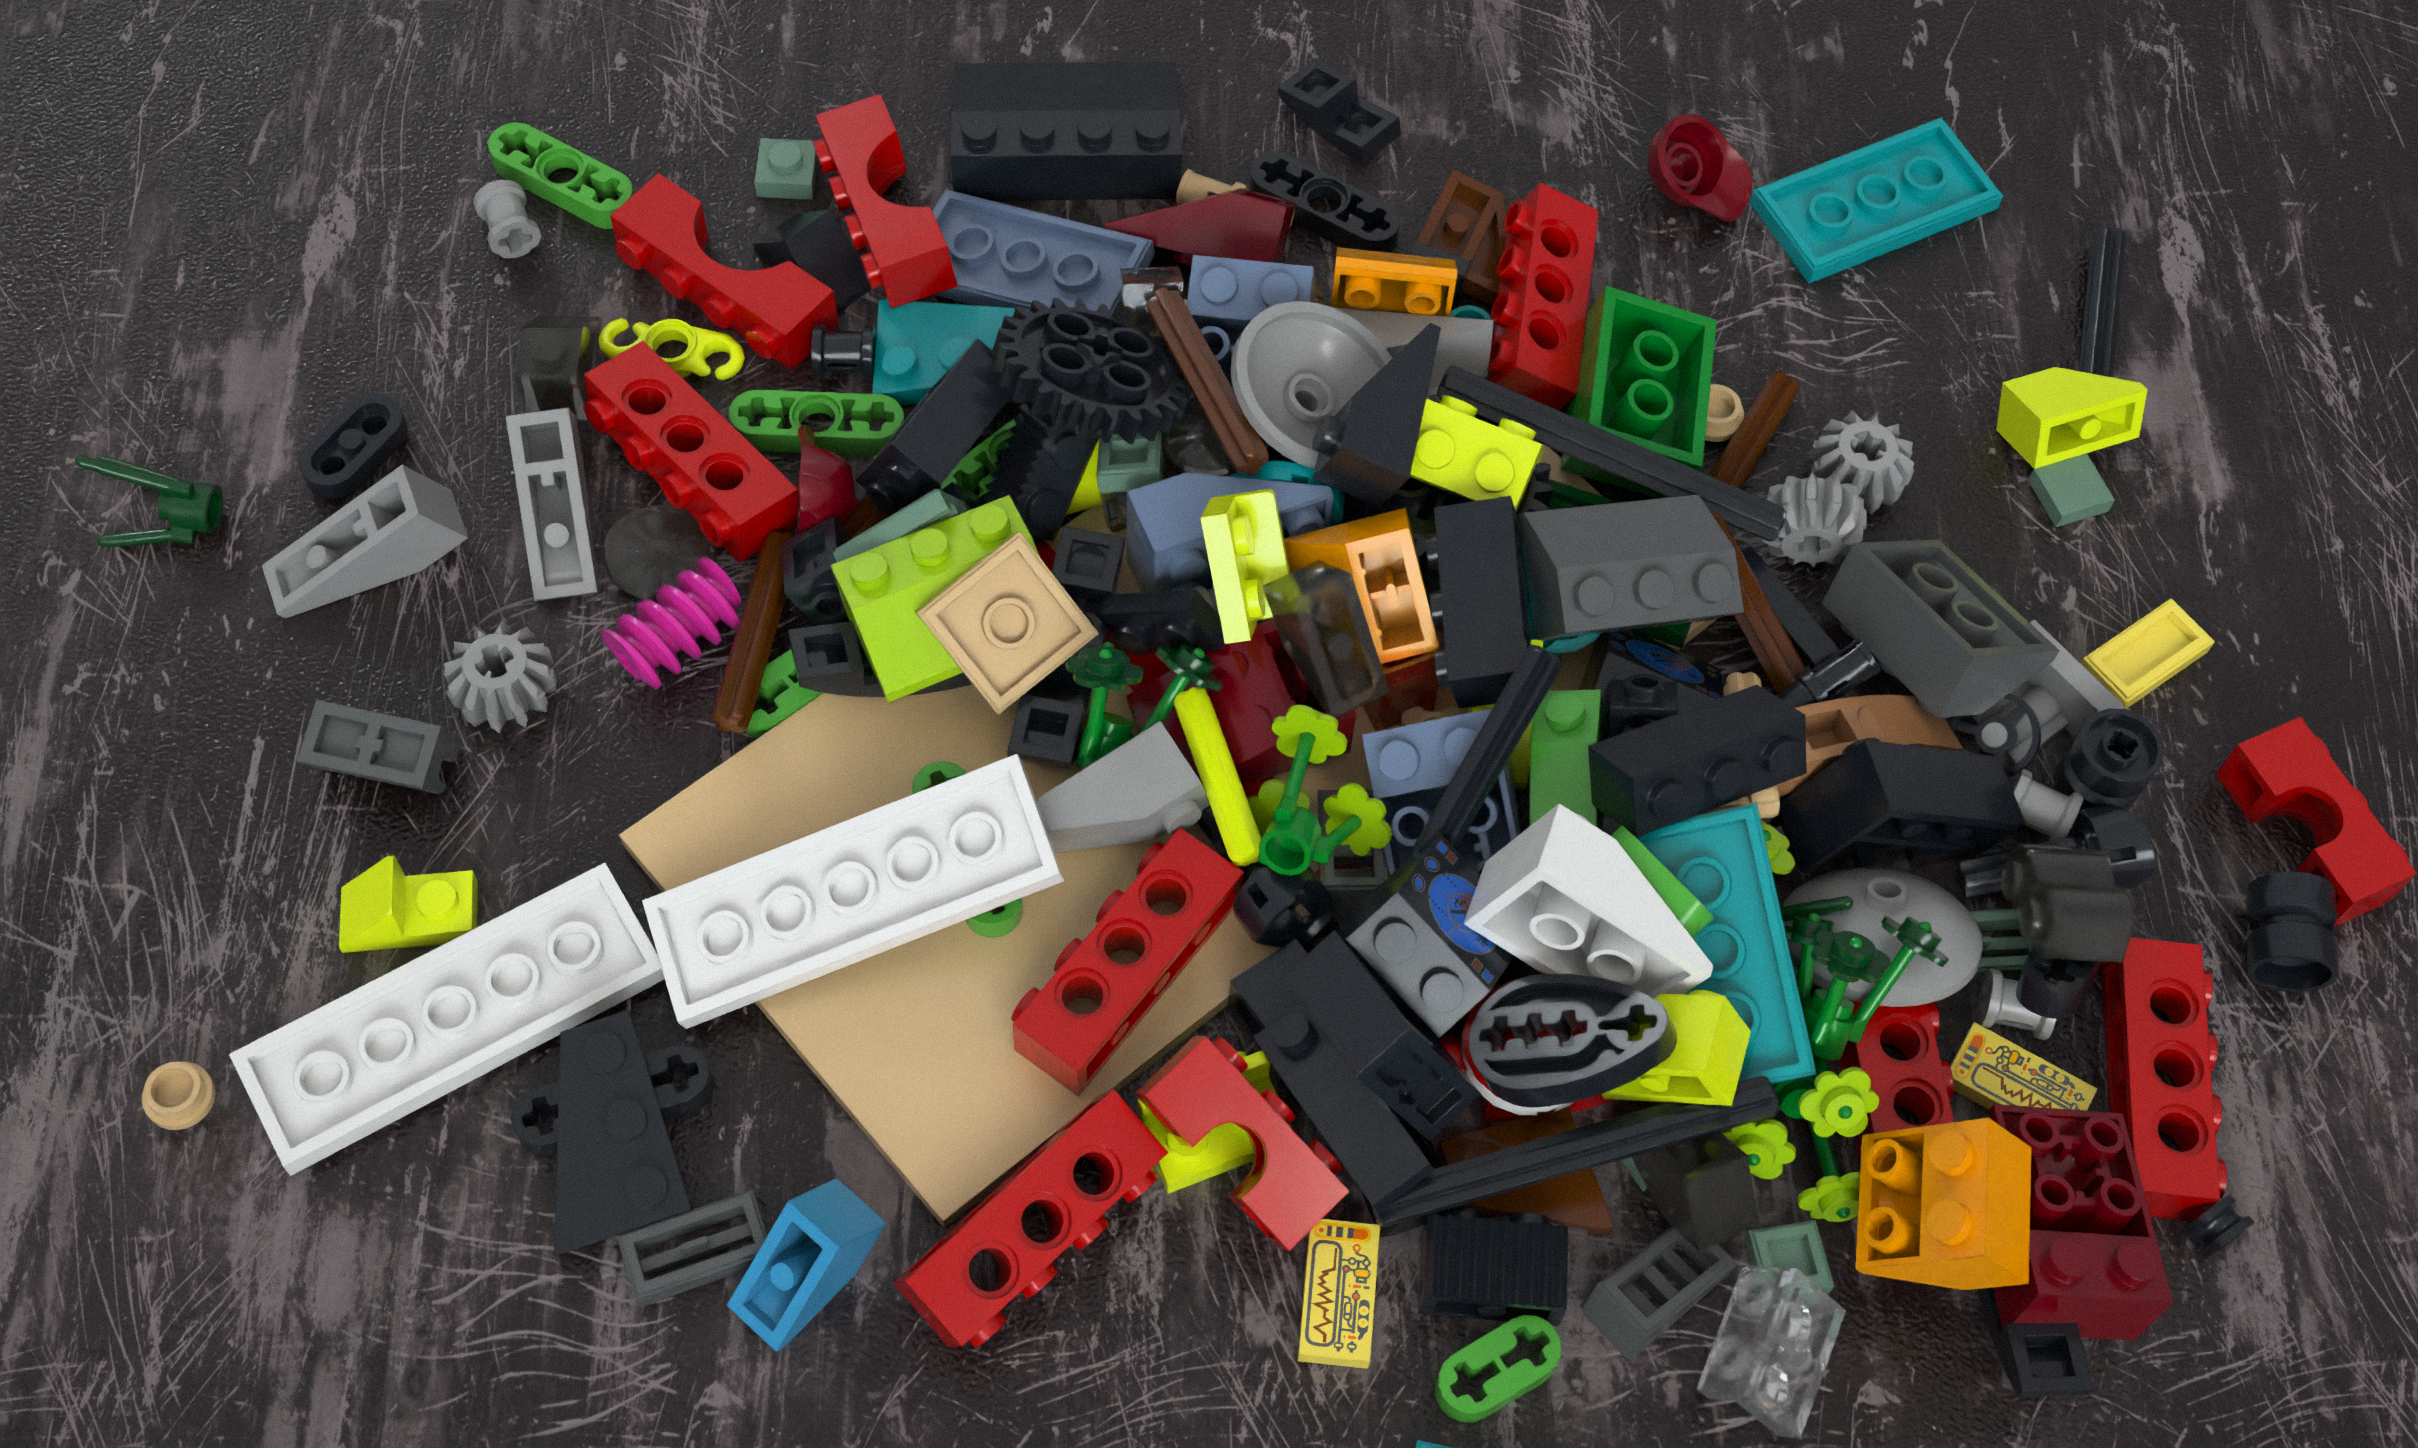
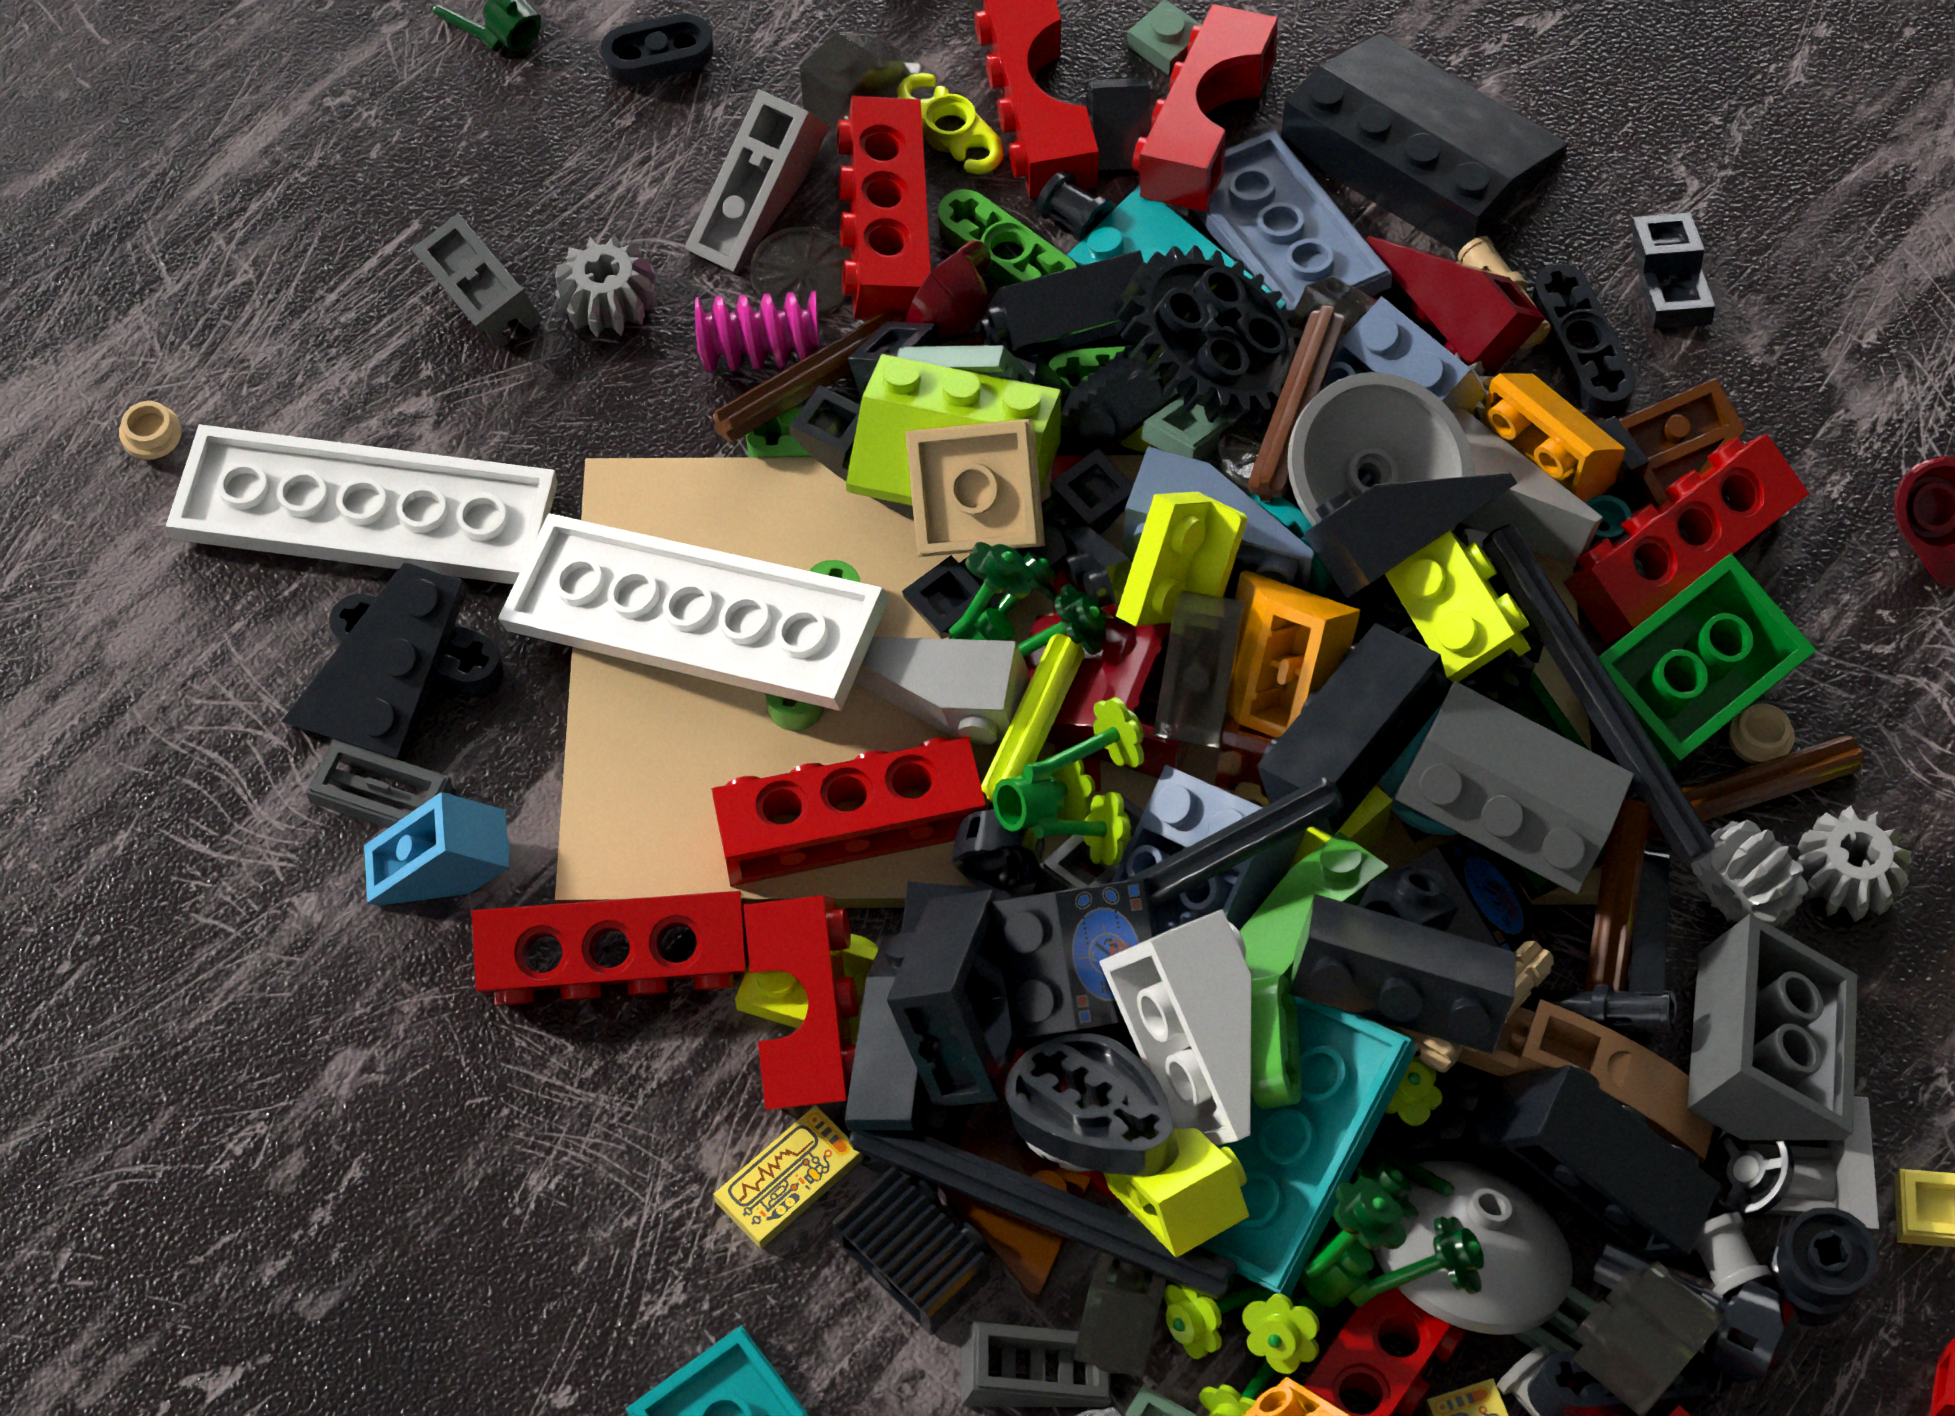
camera: 45 degrees right, 0 degrees up
light grey slope [262,465,468,618] -> none
neon yellow slope [339,855,478,953] -> none
bright green beam [1435,1315,1561,1423] -> none

